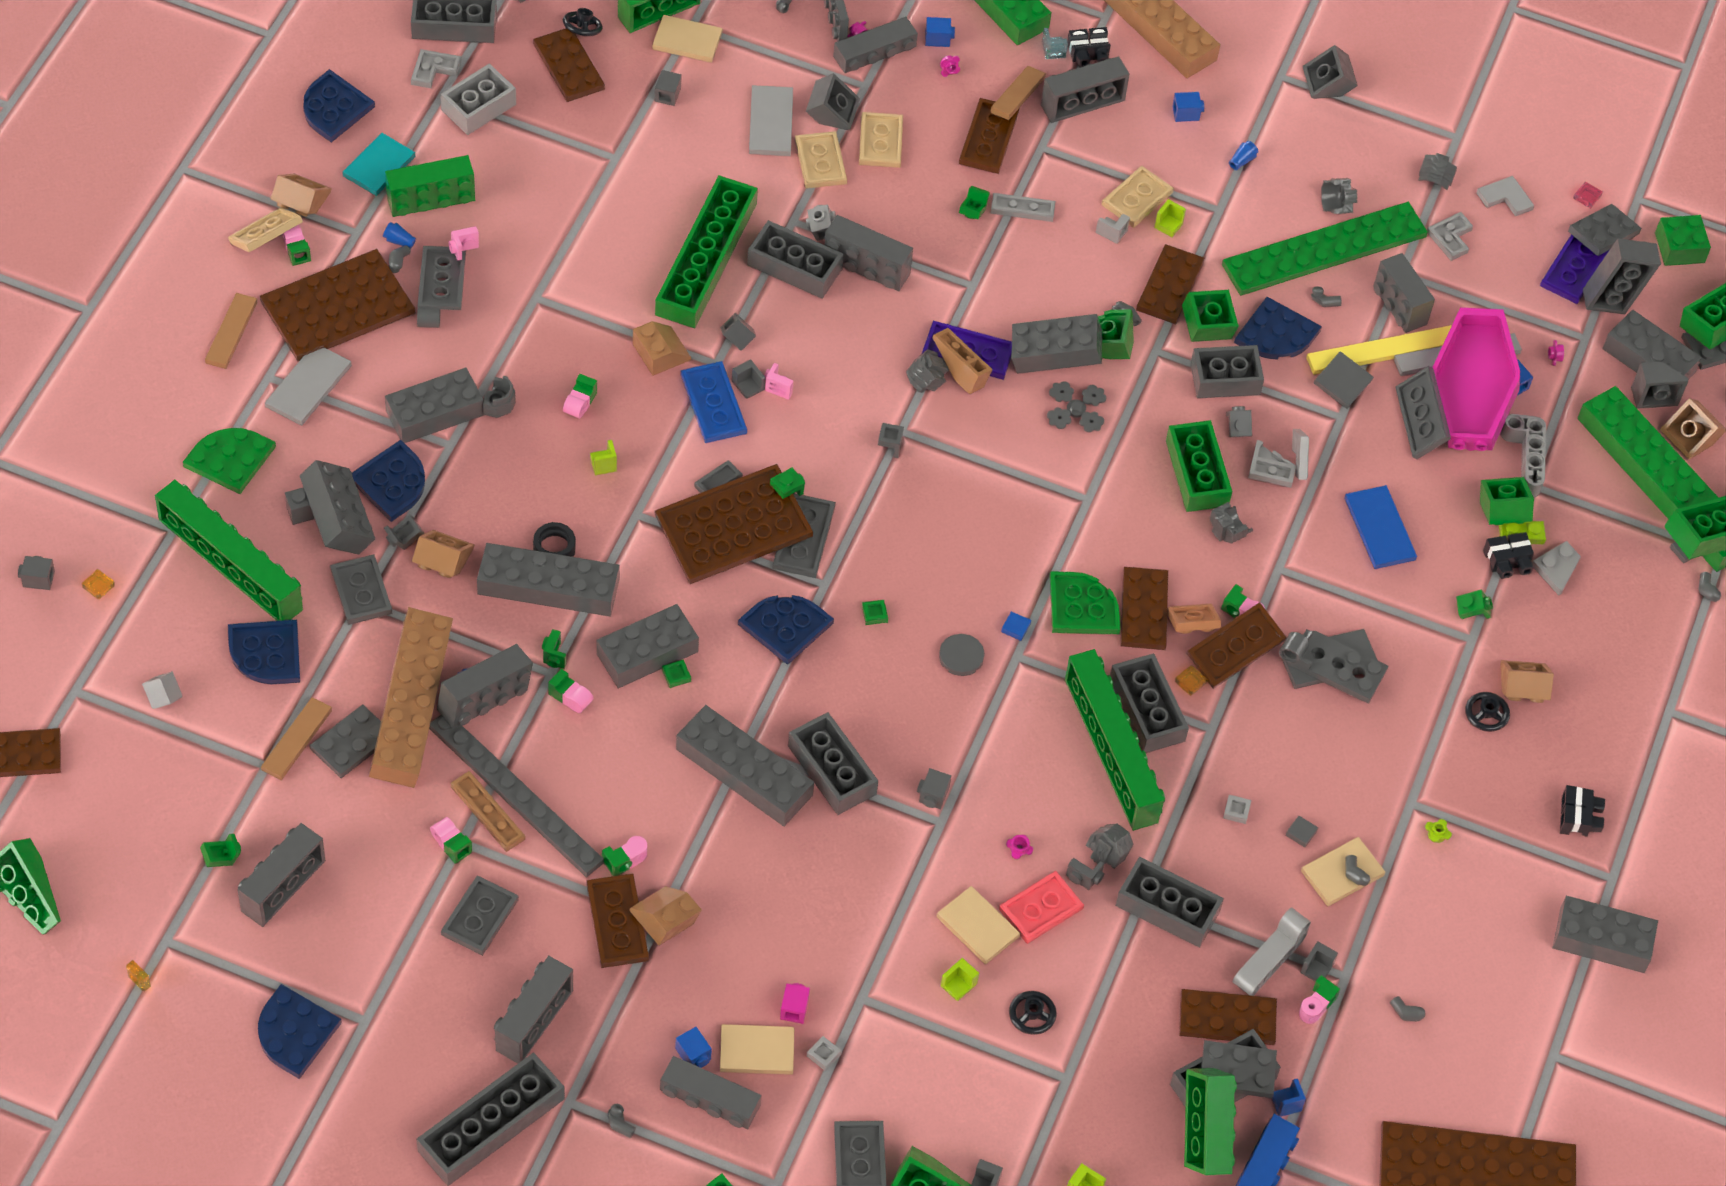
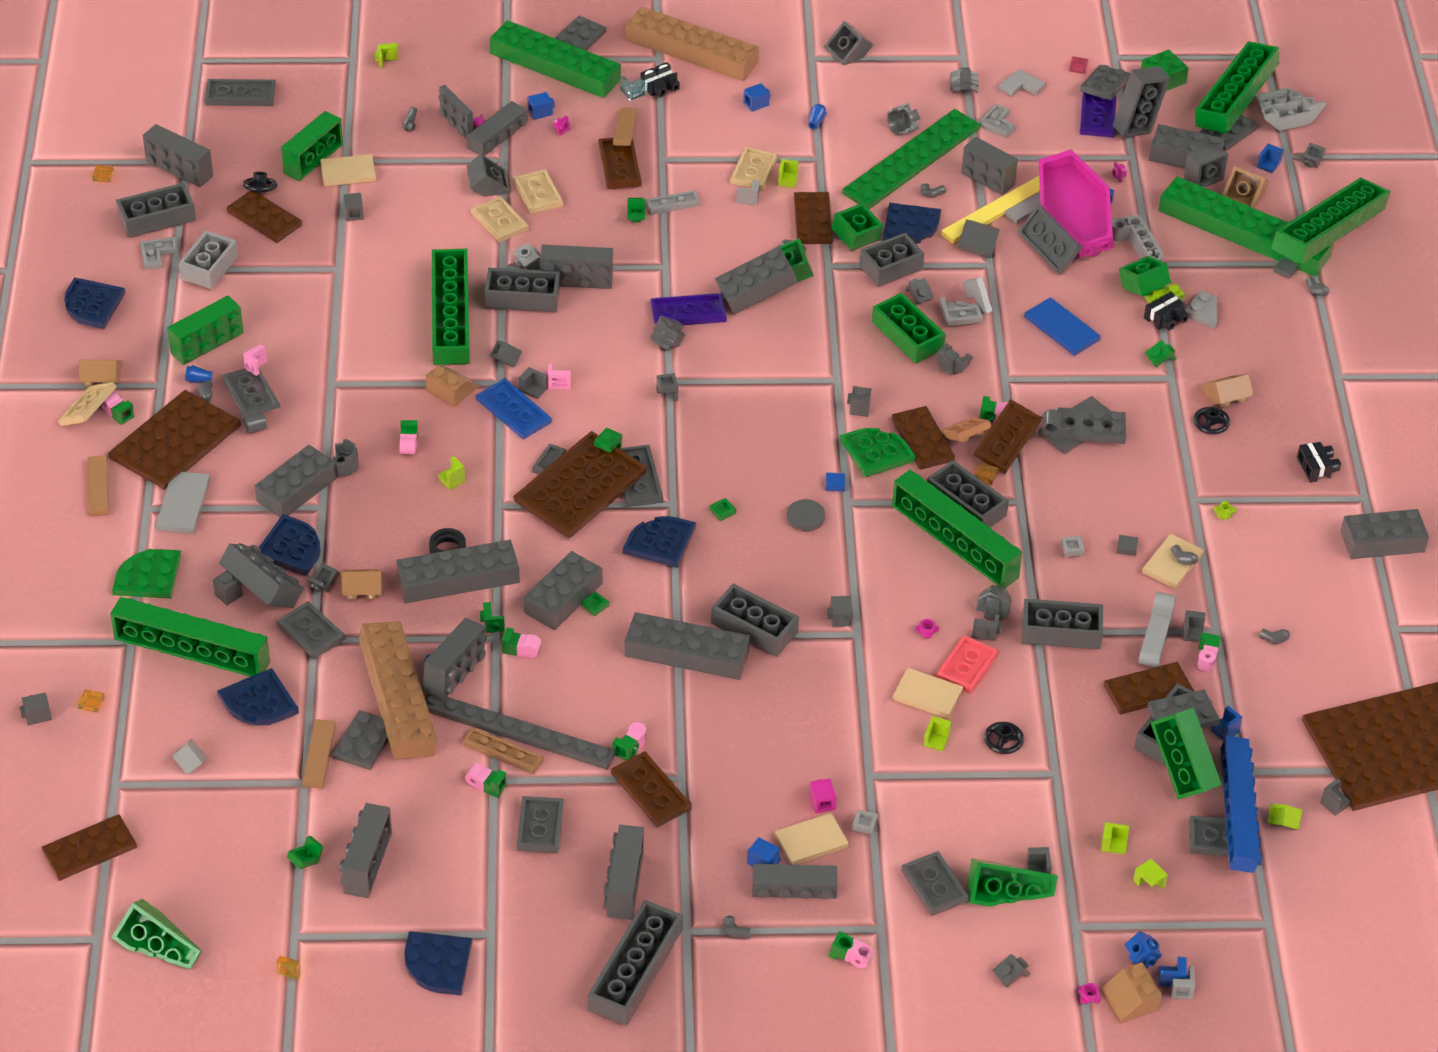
camera: 20 degrees left, 10 degrees down
teal tile [343,133,416,196] -> none
medium nougat slope [629,886,702,946] -> none
light grey tile [749,85,793,156] -> none
medium nougat slope [933,328,993,394] -> none
dark grey brick [1041,56,1130,123] -> none
dark grey plant [1047,381,1106,432] -> none
none -> dark grey brick [847,386,872,417]

